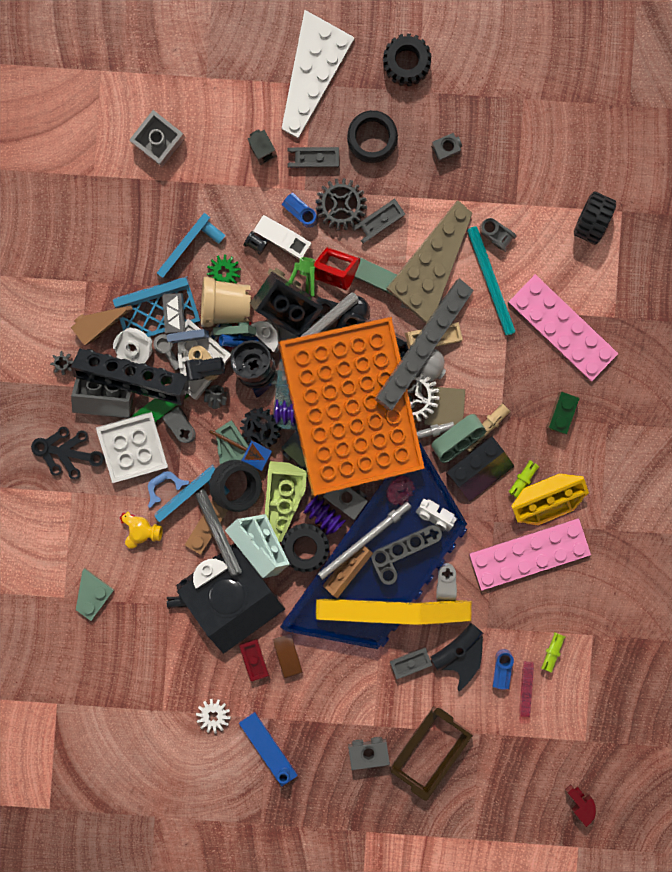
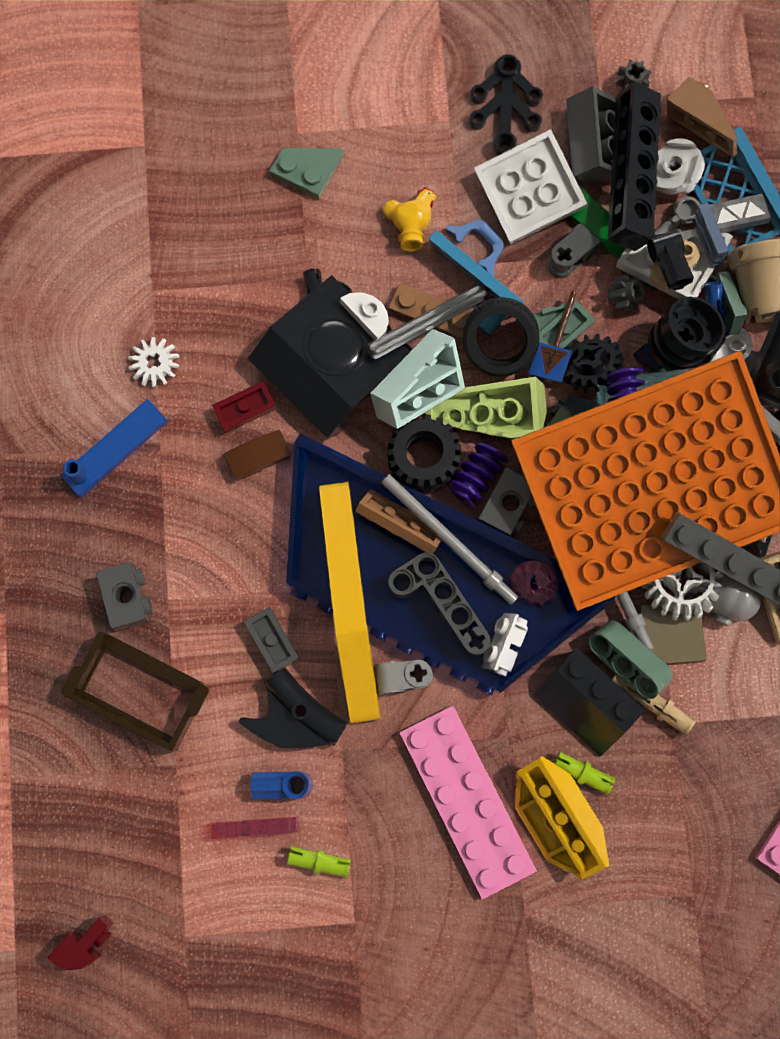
camera: 90 degrees right, 10 degrees down
dark green brick [546,391,580,434] -> none

